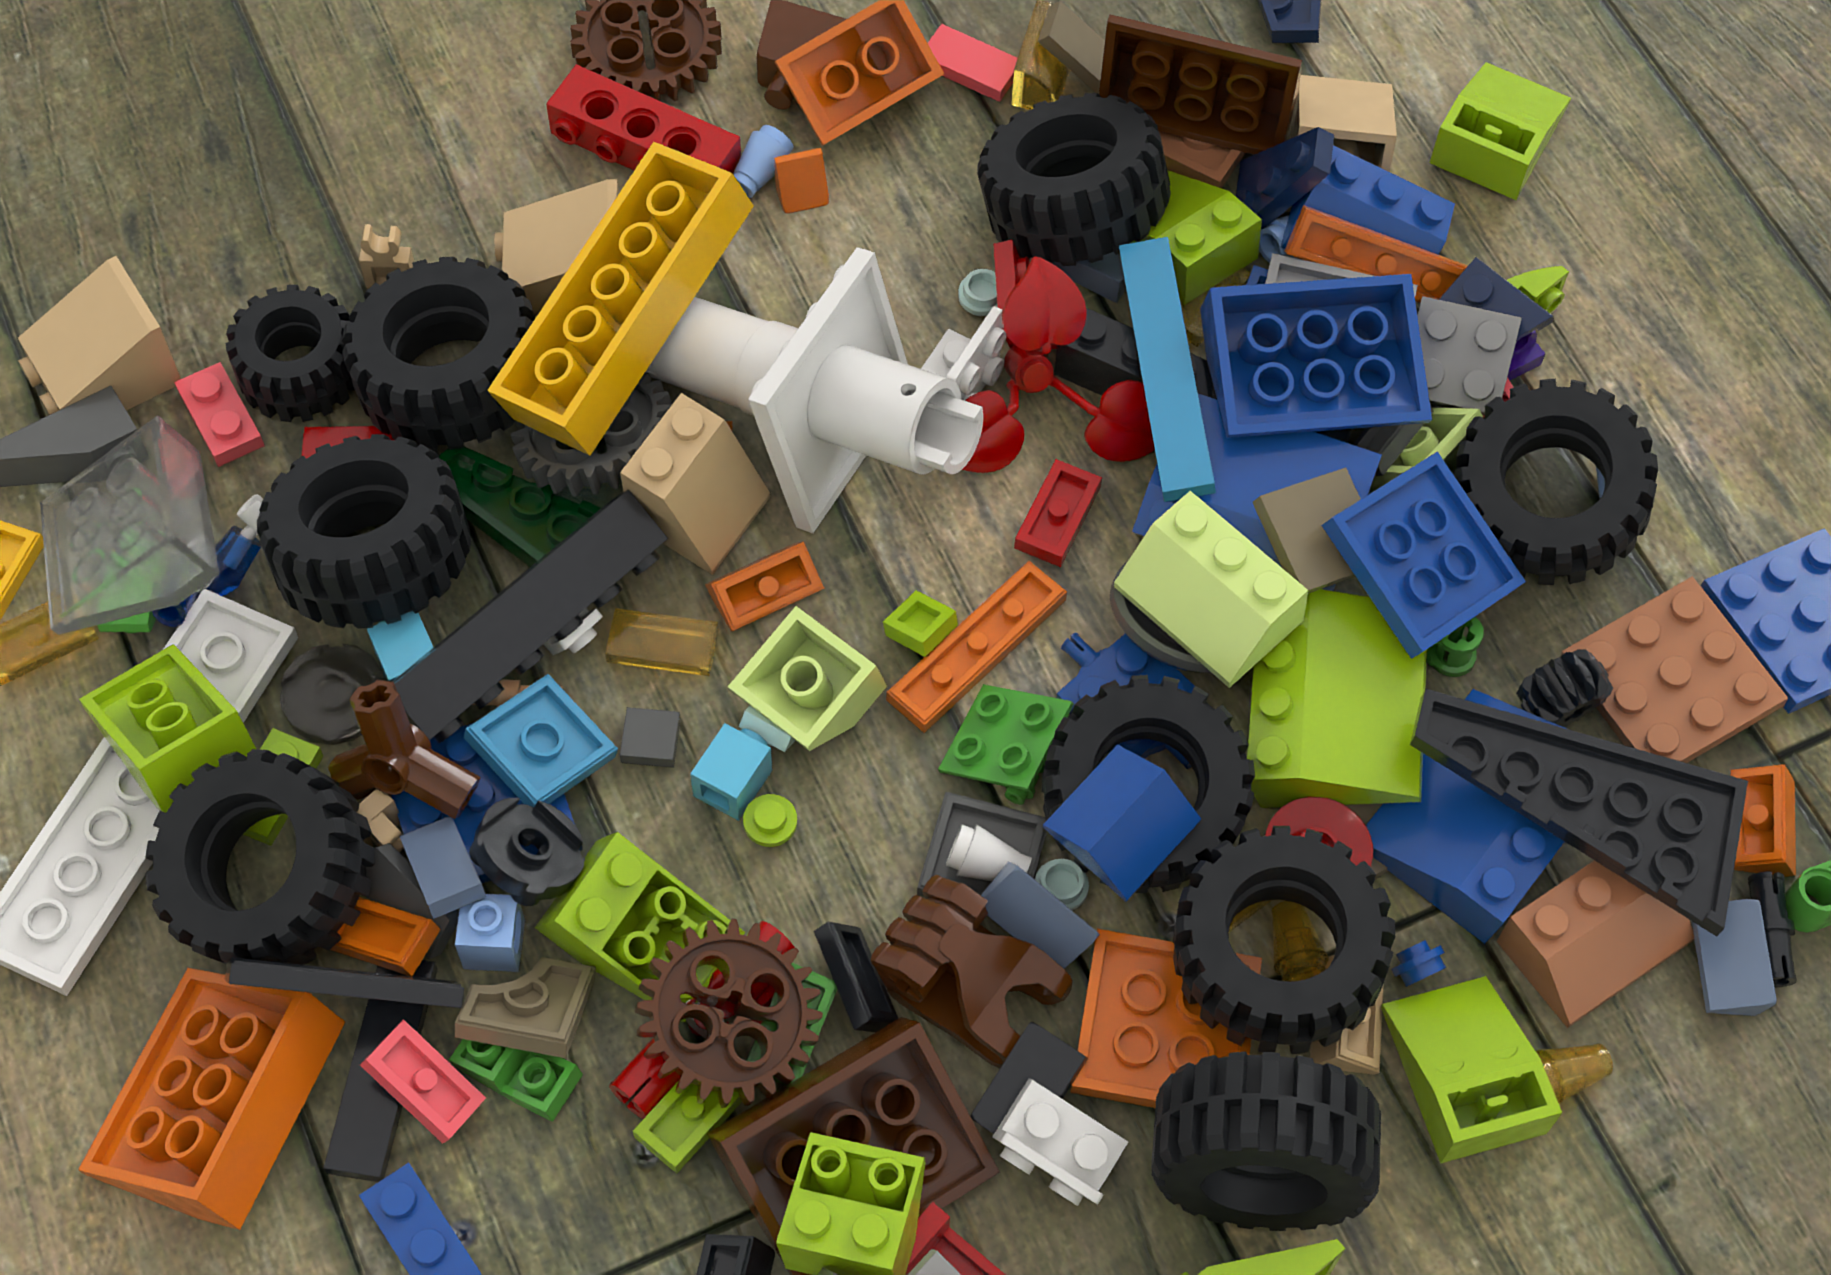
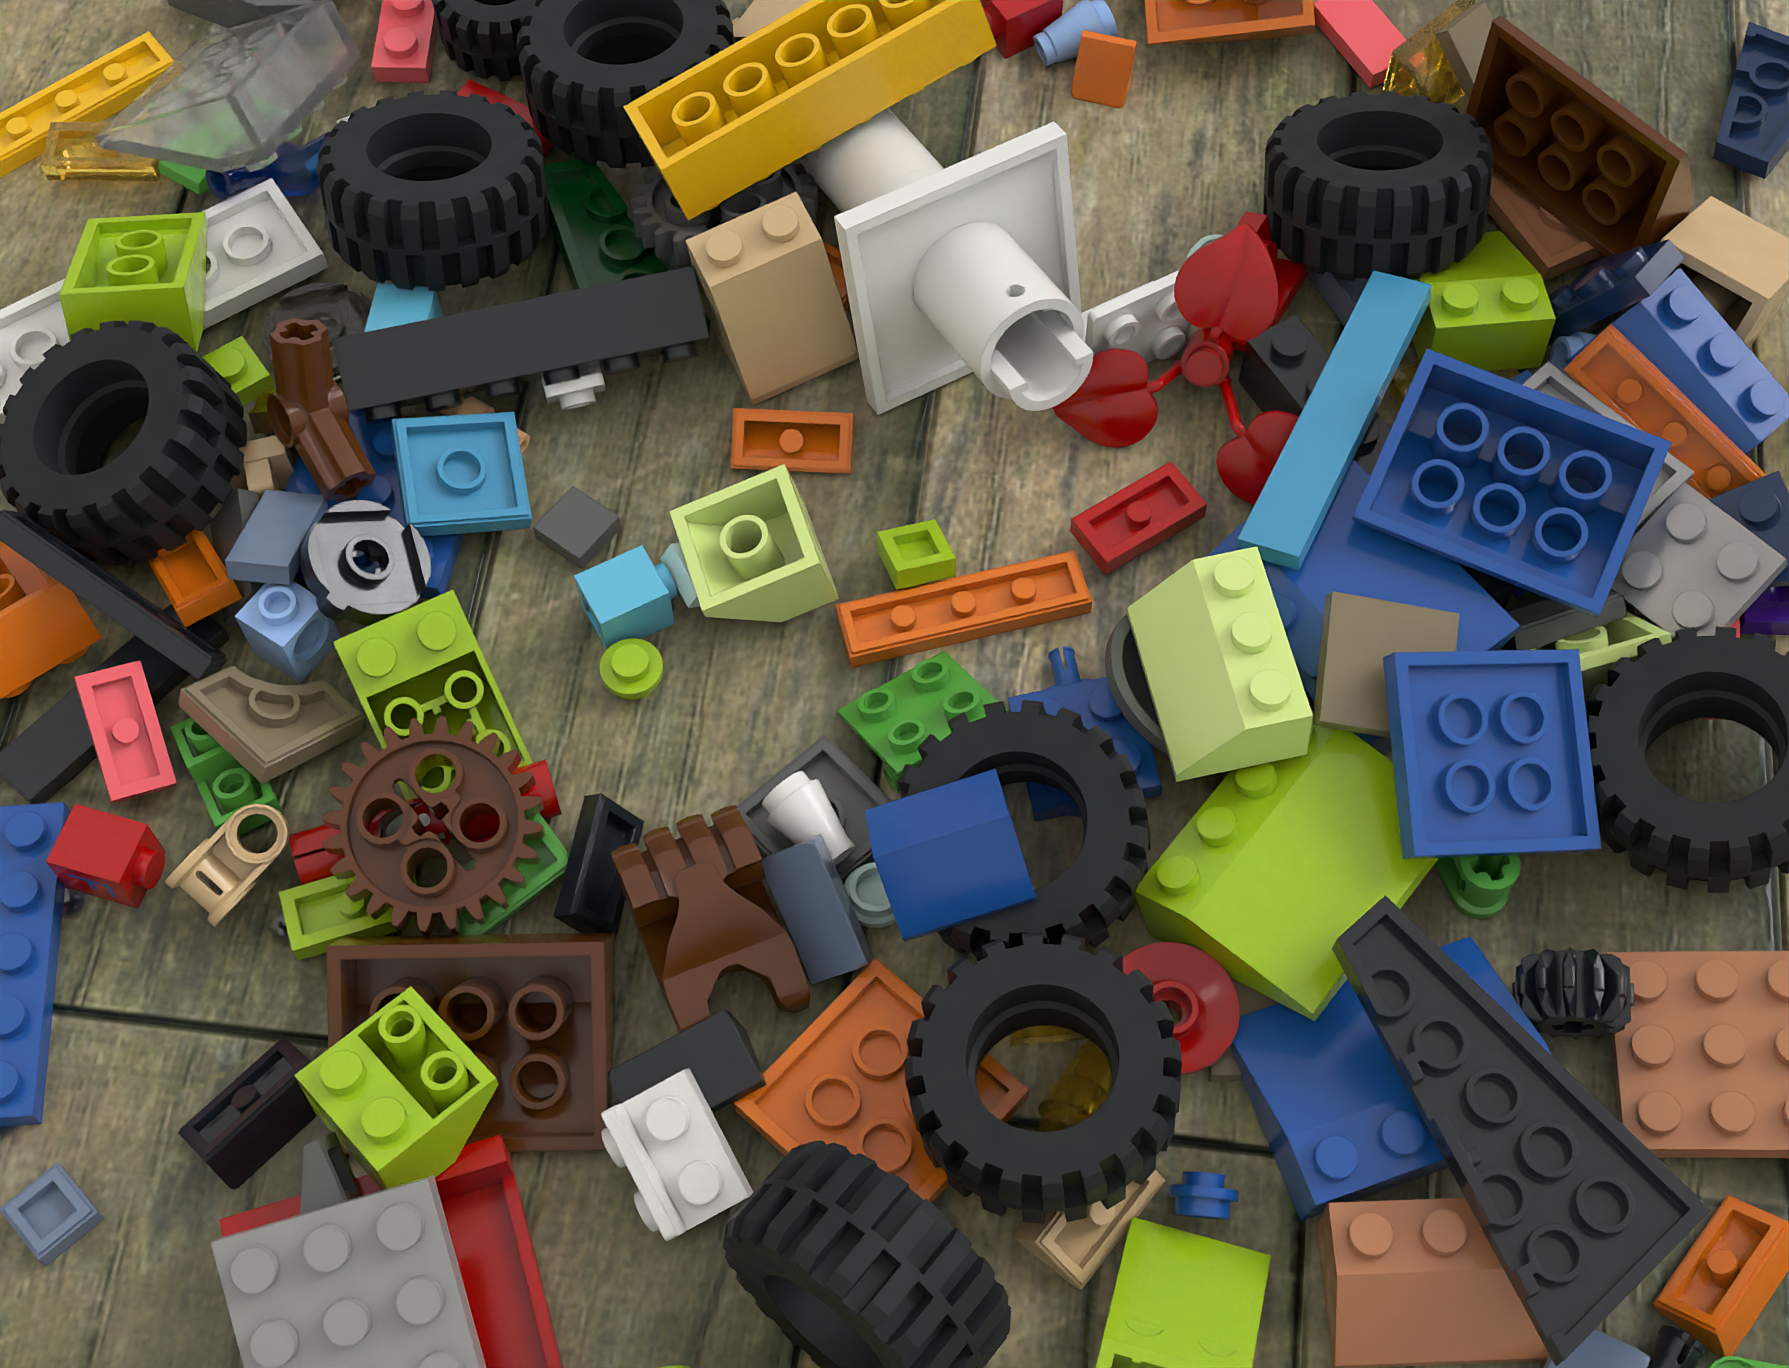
camera: 35 degrees right, 0 degrees up
clear yellow tile [605,608,719,676] -> none
none -> red brick [46,804,166,909]
none -> tan piece [165,804,290,927]

